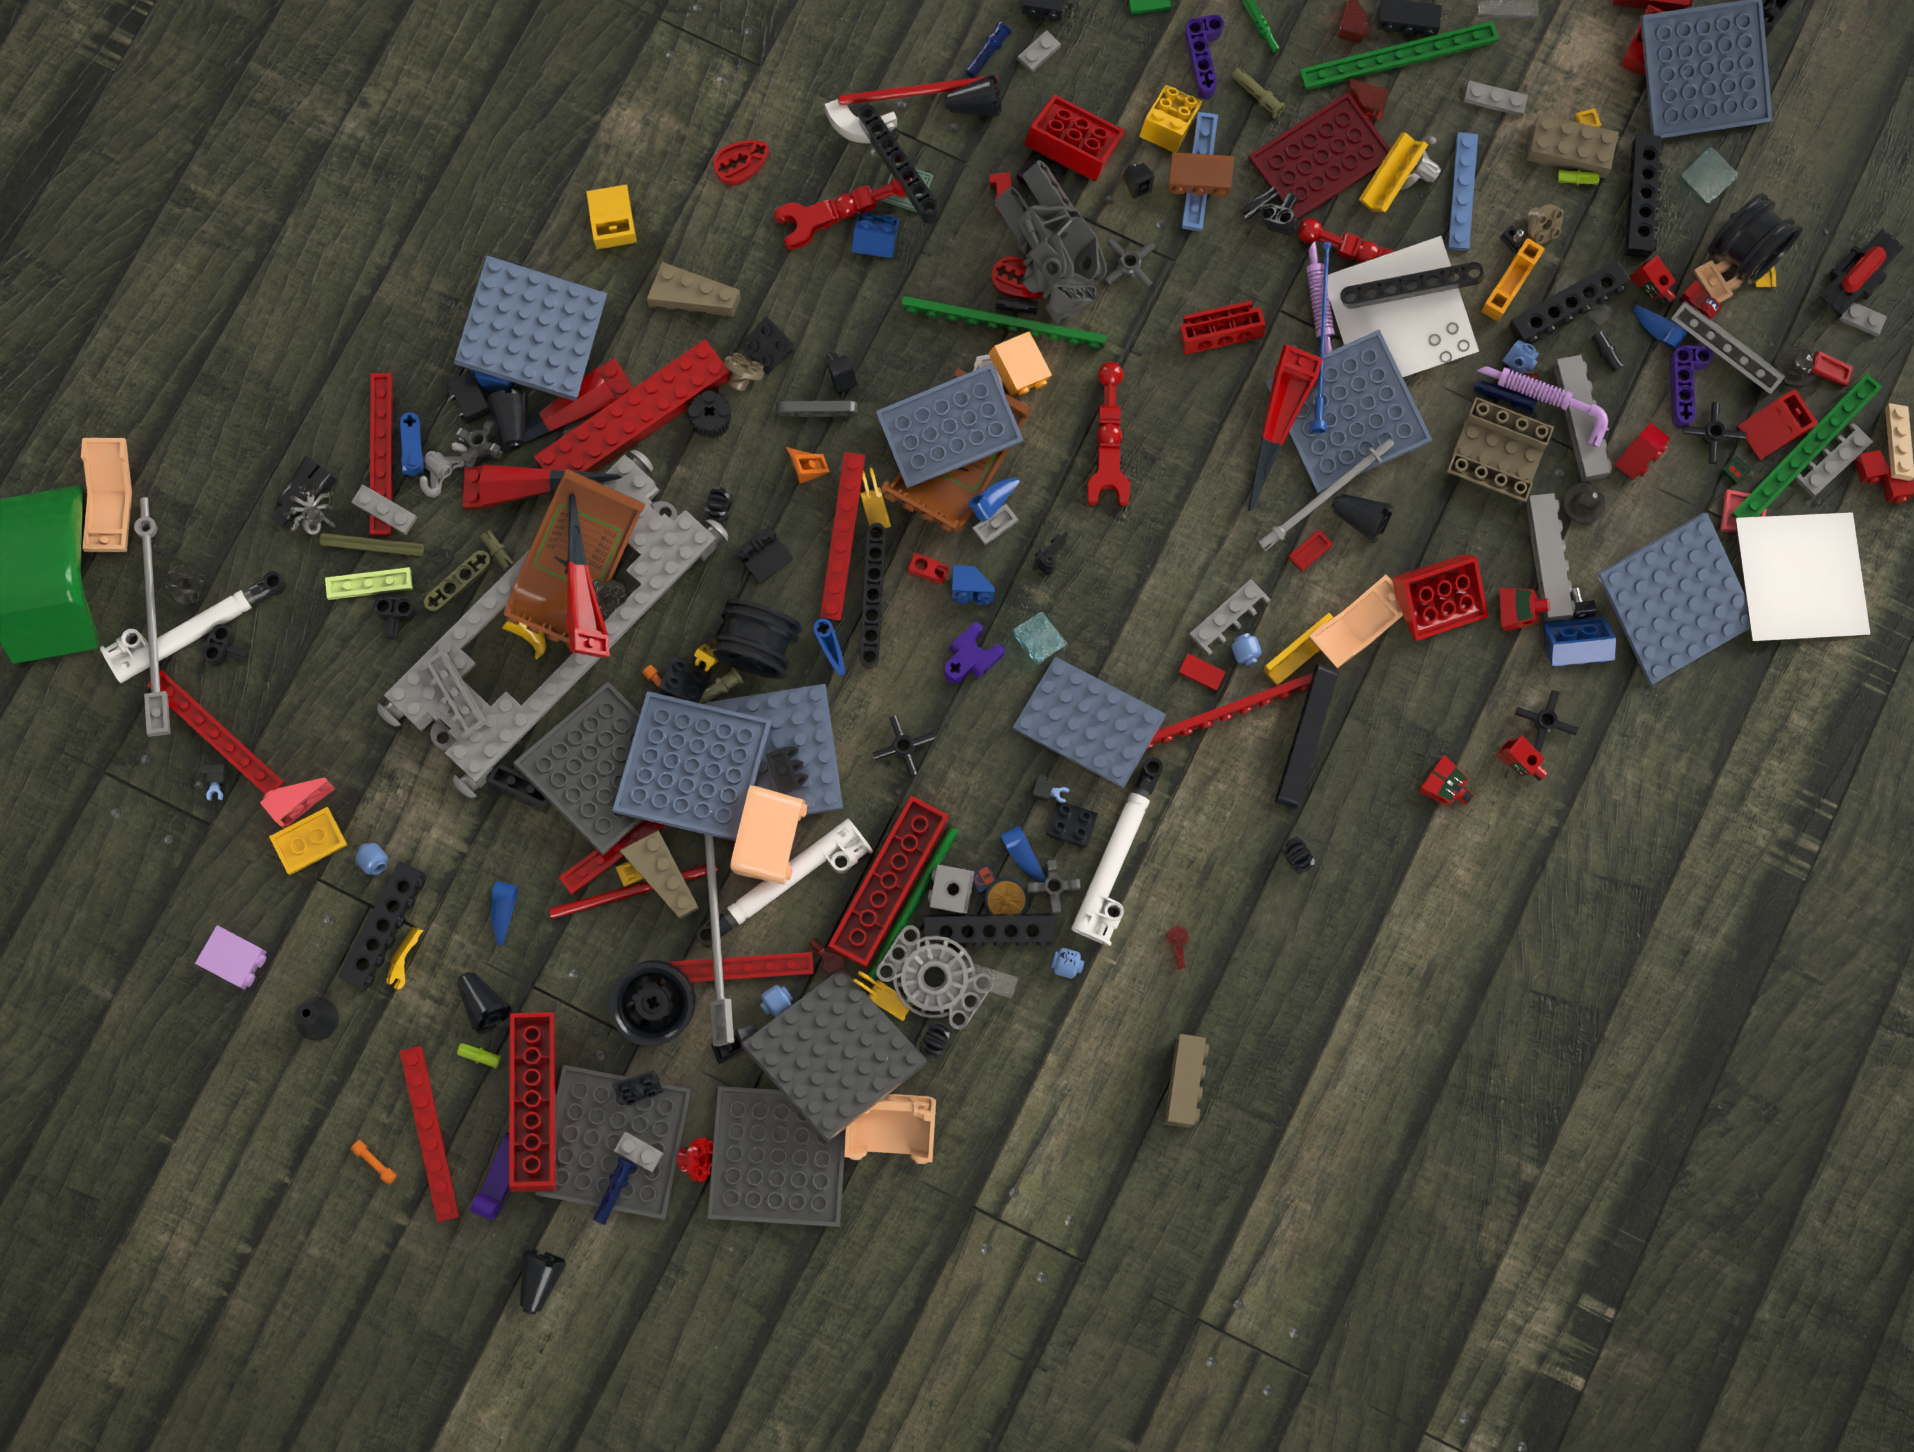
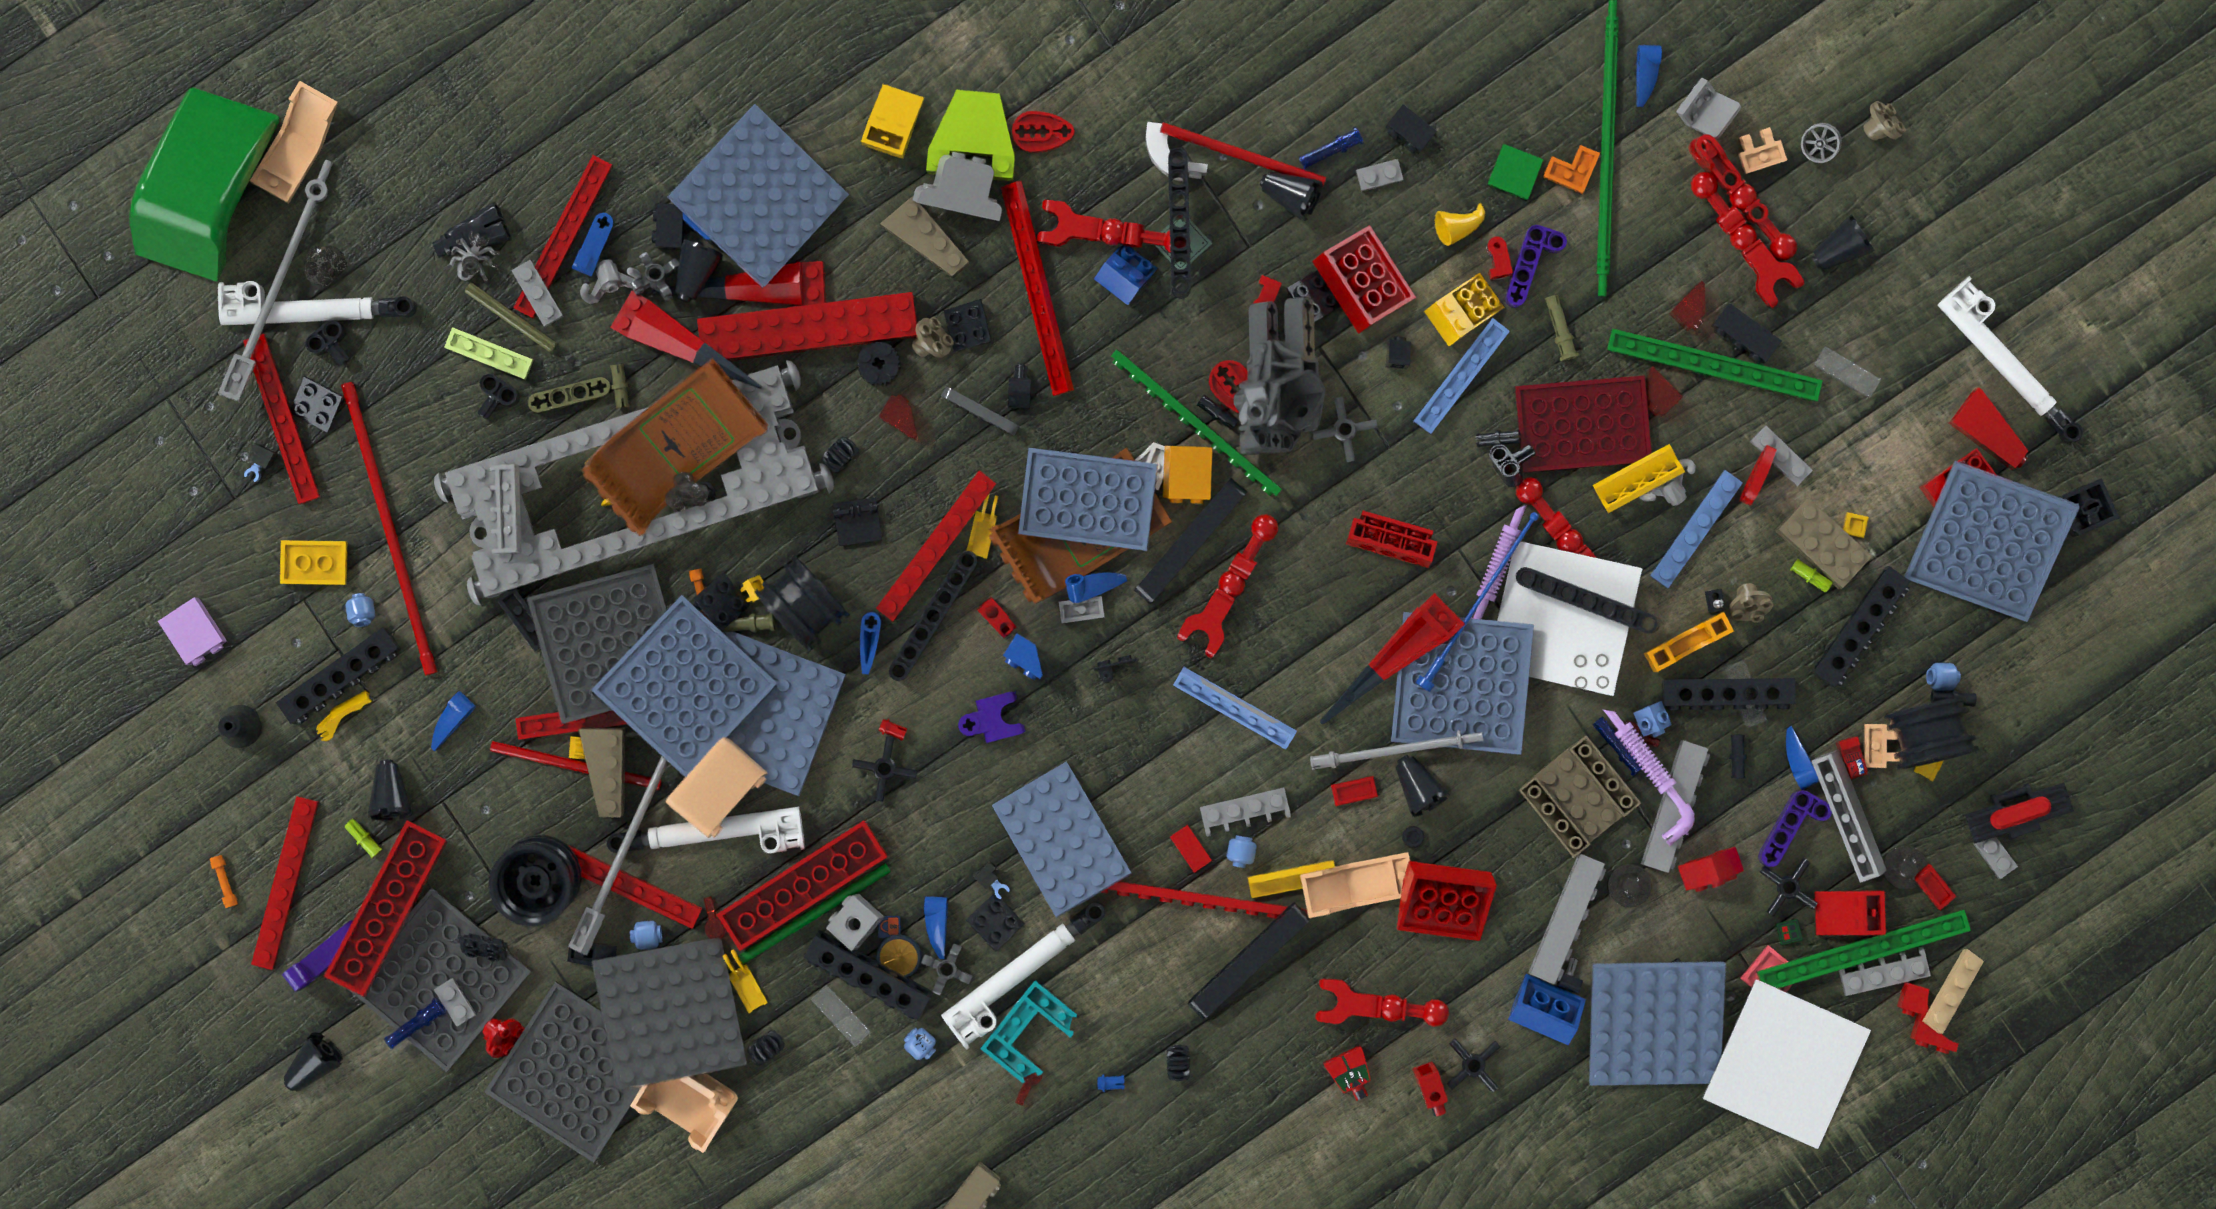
camera: 30 degrees right, 10 degrees up
coral slope [260,777,335,829] -> none
plate [566,493,610,658] -> none
black plate [765,746,809,794] -> none
orange slope [786,447,830,484] -> none
light grey piece [877,925,992,1029] -> none
clear light blue hinge [1012,612,1068,665] -> none
dark orange slope [1168,153,1234,197] -> none
red torso [1499,588,1550,631] -> none
red torso [1629,255,1677,304] -> none
clear light blue hinge [1681,146,1739,204] -> none
none -> hinge [291,376,345,432]
none -> red piece [341,382,437,676]
none -> clear red slope [878,394,918,441]
none -> red pin [878,718,907,741]
none -> light grey brick [913,152,1002,221]
none -> lime wedge [926,90,1015,182]
none -> teal wedge [980,981,1077,1083]
none -> red plate [1001,181,1074,396]
none -> blue pin [1097,1075,1124,1092]
none -> black beam [1134,478,1247,604]
none -> medium blue plate [1173,667,1297,749]
none -> red piece [1315,978,1449,1027]
none -> black tile [1402,826,1424,848]
none -> yellow hat [1435,203,1485,246]
none -> red leg [1486,236,1513,280]
none -> red piece [1740,445,1777,506]
none -> medium blue head [1926,663,1961,691]

